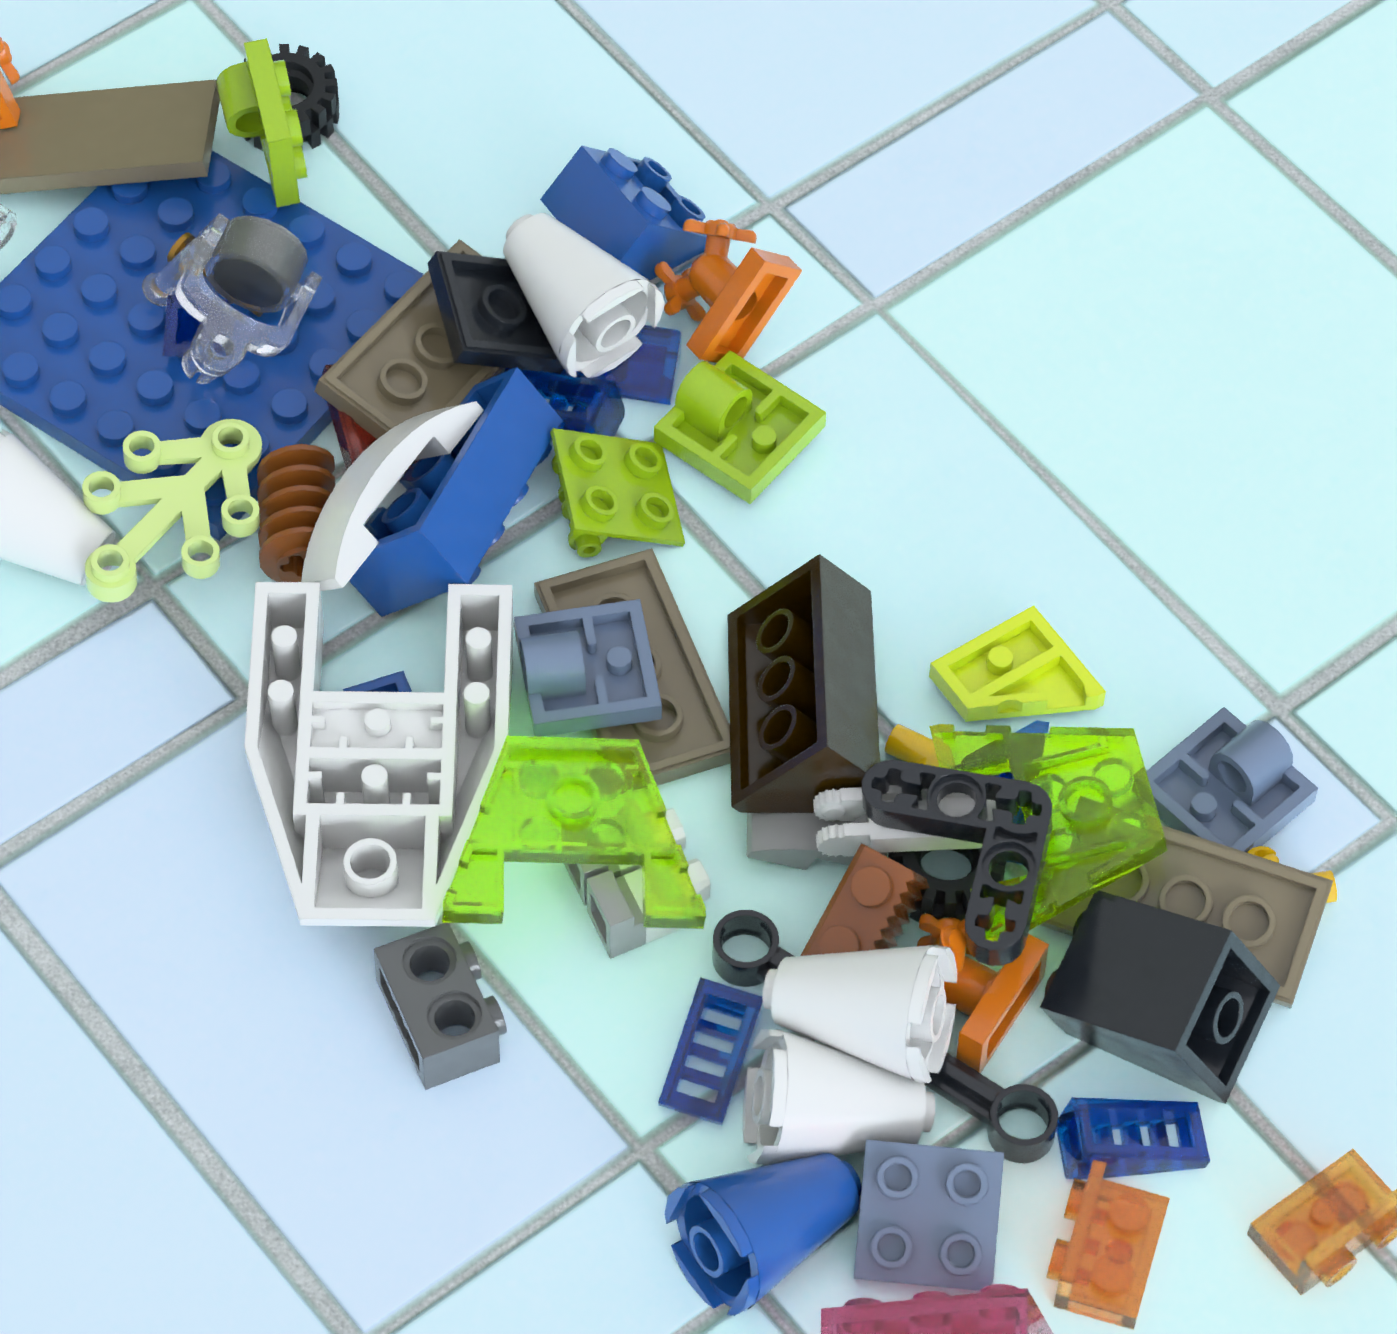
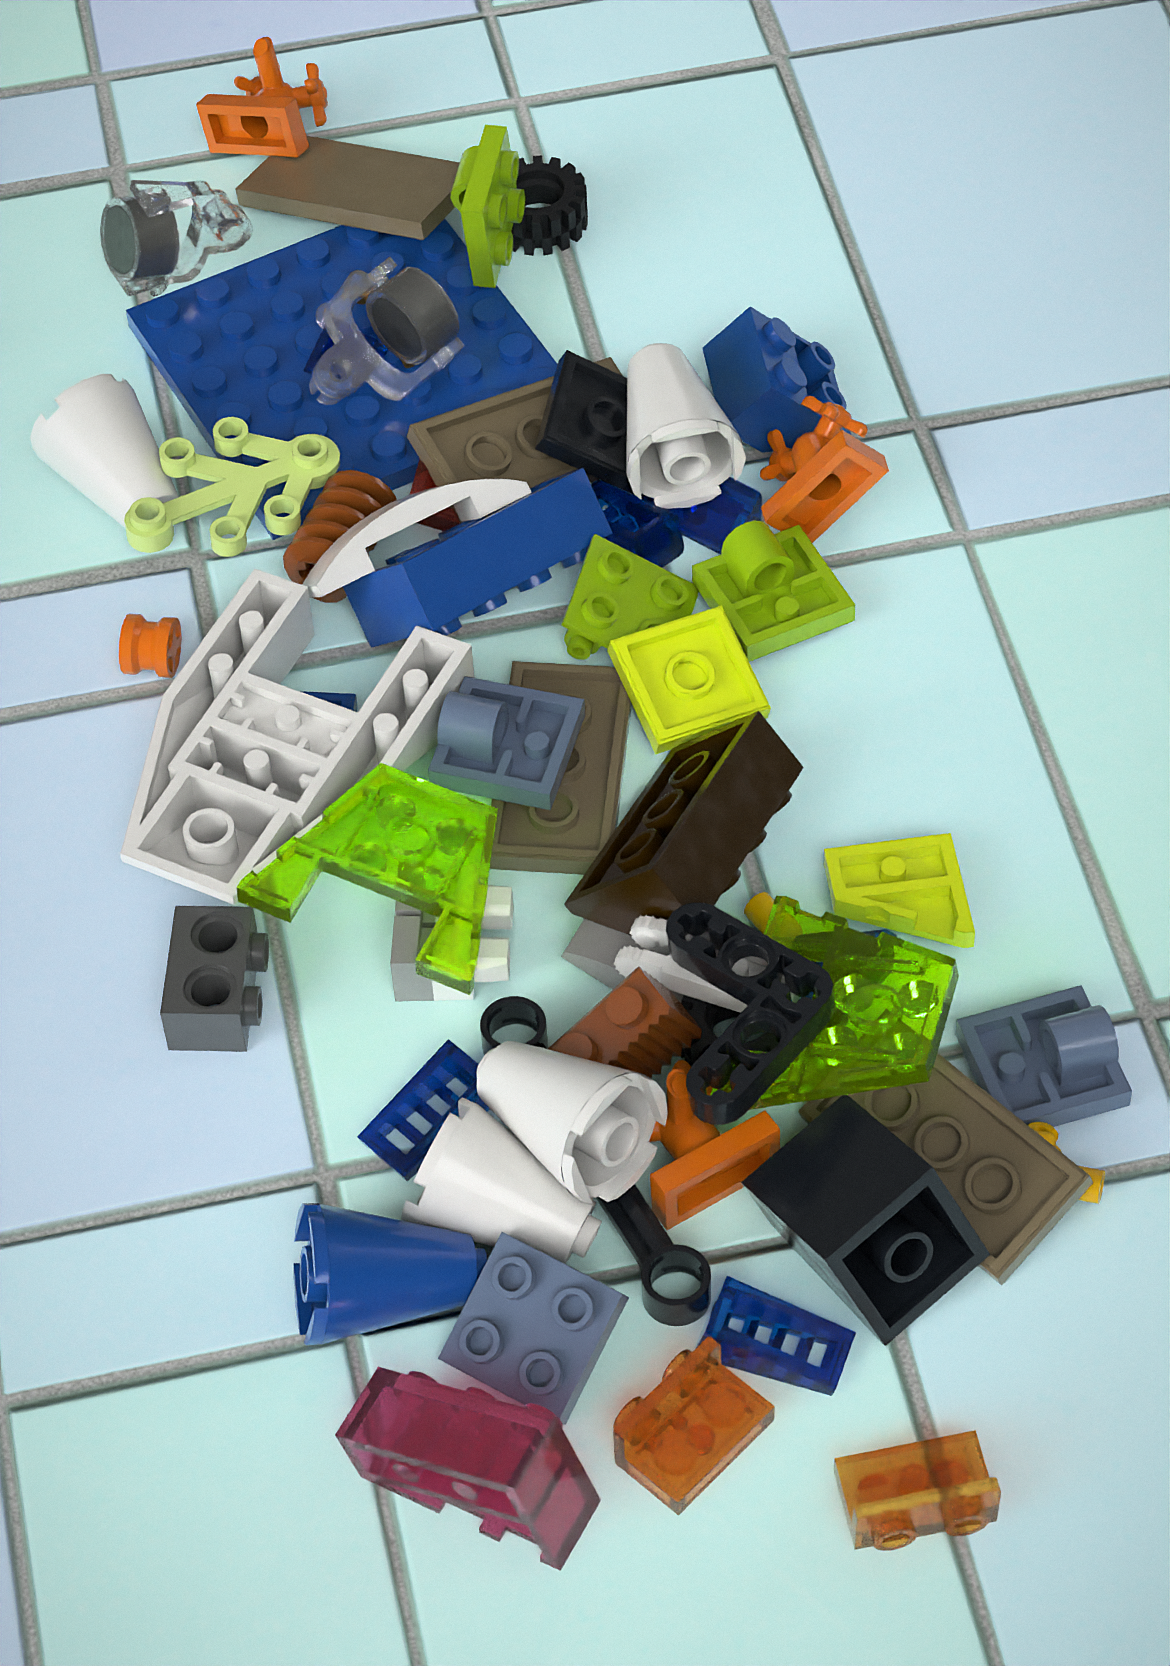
camera: 30 degrees right, 5 degrees down
none -> orange wheel [119,613,182,678]
none -> neon yellow plate [607,605,771,755]

